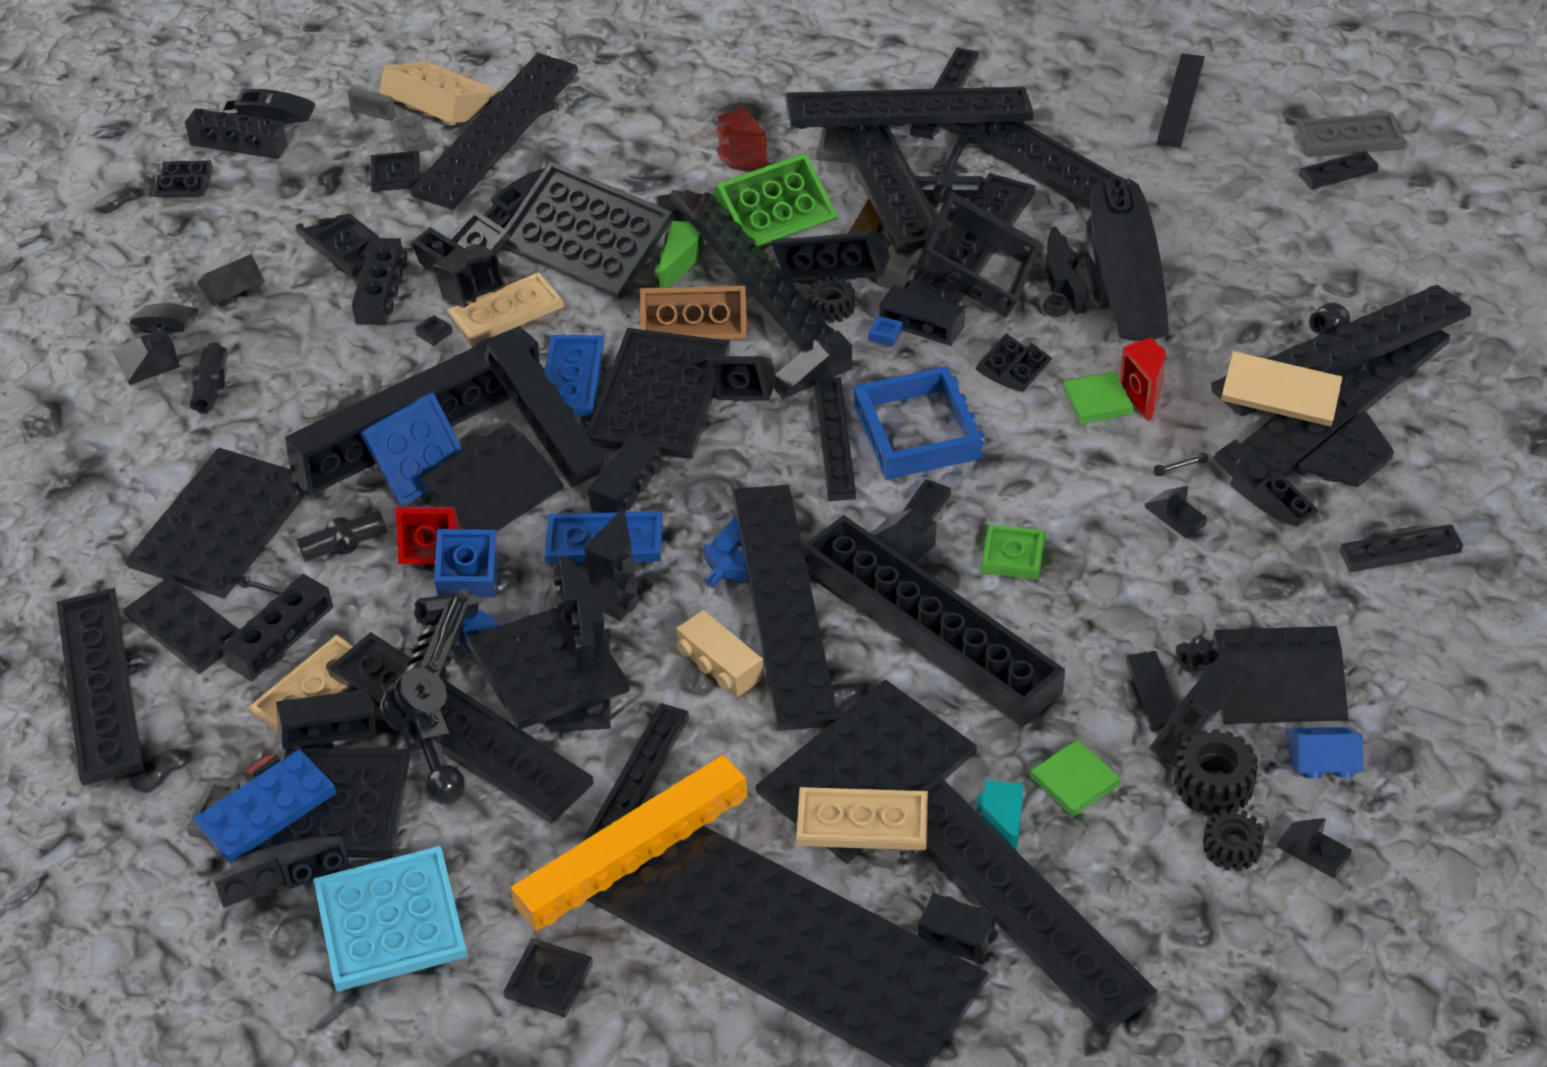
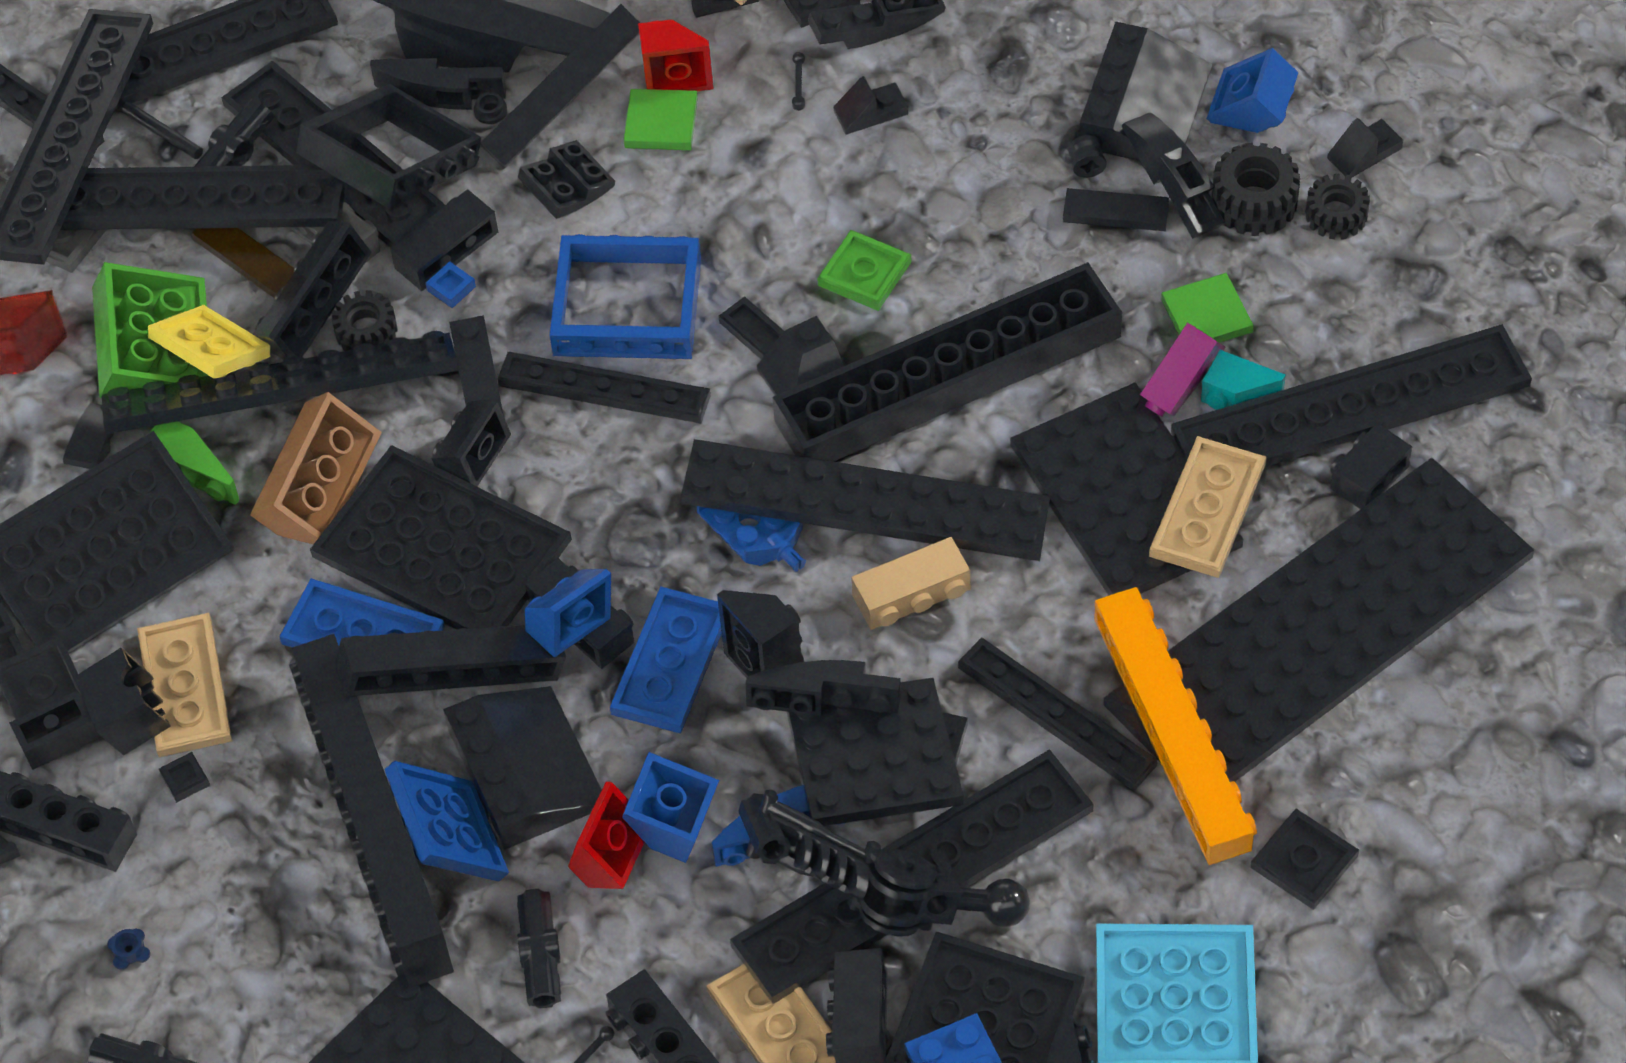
camera: 70 degrees left, 10 degrees up
none -> dark blue plate [107,928,151,970]
none -> light yellow plate [148,305,270,379]
none -> black tile [480,4,640,169]
none -> blue slope [525,569,611,658]
none -> magenta slope [1140,322,1226,417]

